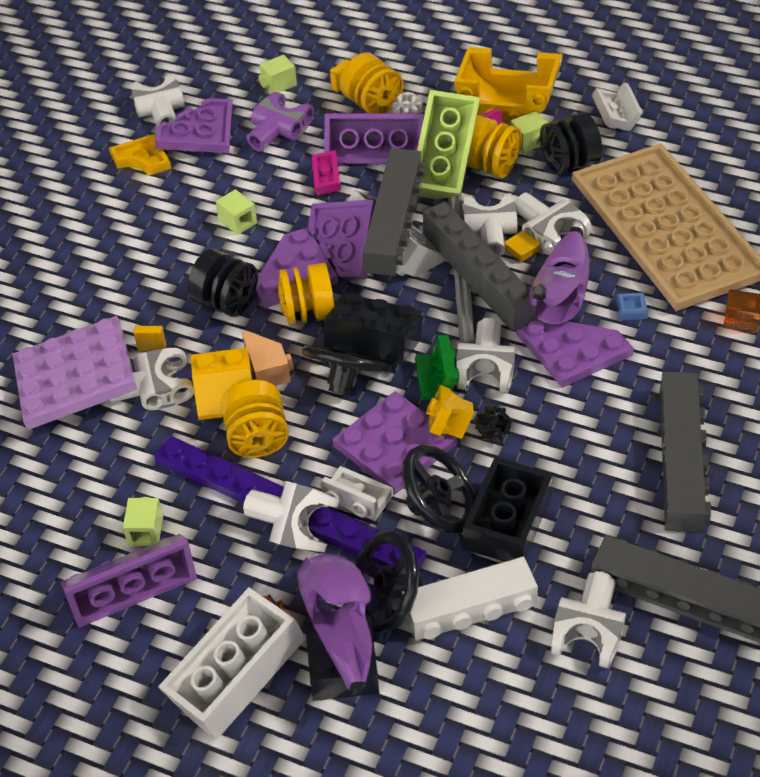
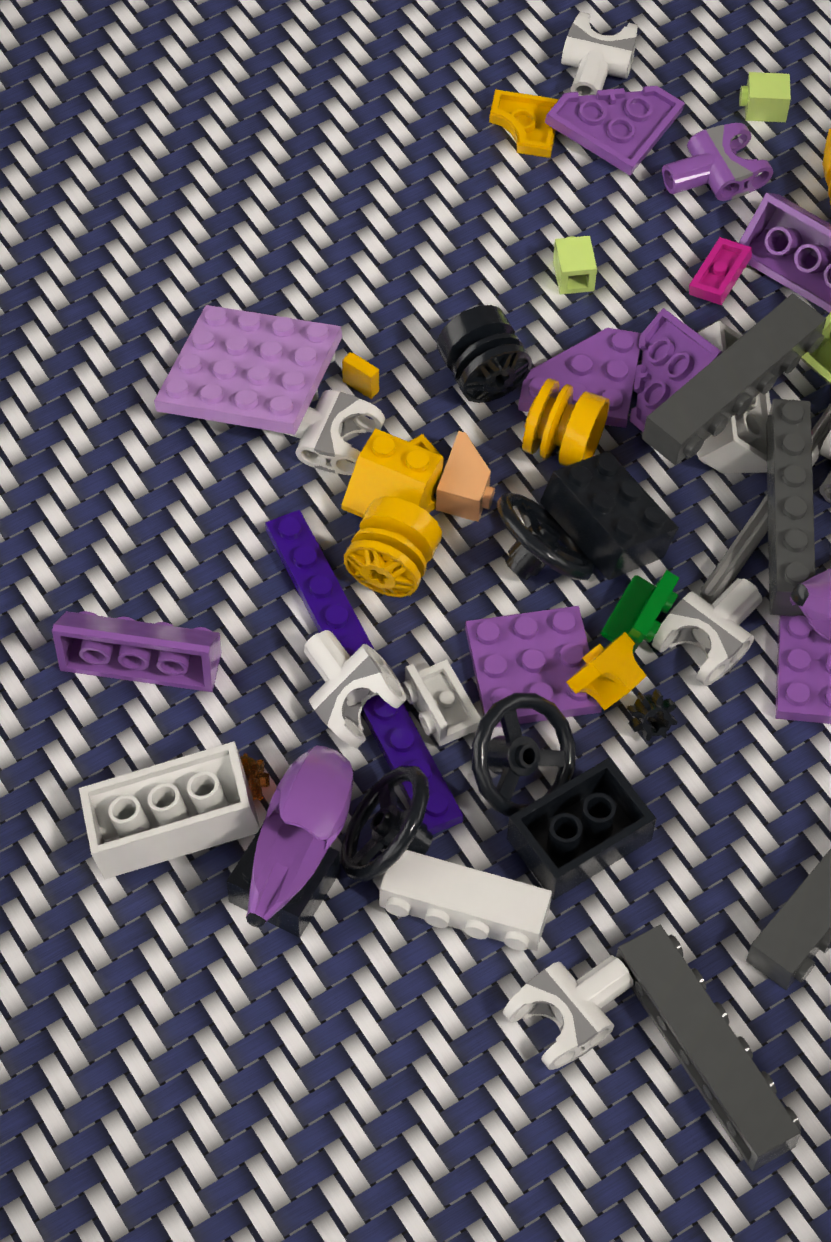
camera: 30 degrees right, 10 degrees up
yellowish green brick [123,497,163,546] -> none

